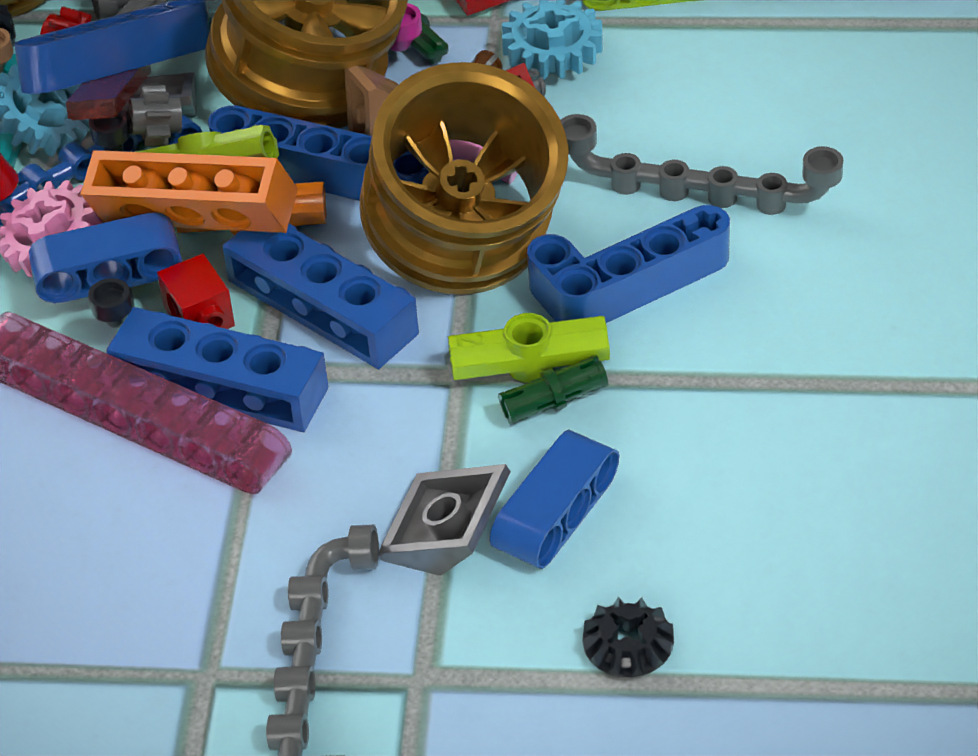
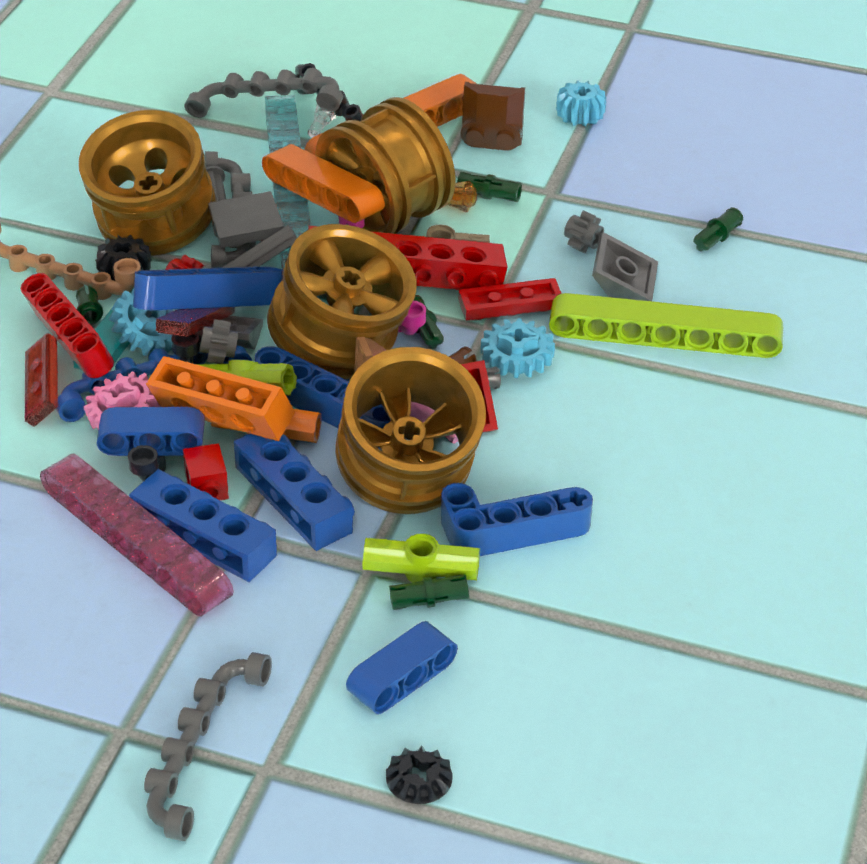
camera: 10 degrees right, 5 degrees down
flat silver slope [377,464,511,576] -> none
dark grey bar [560,114,844,215] -> none

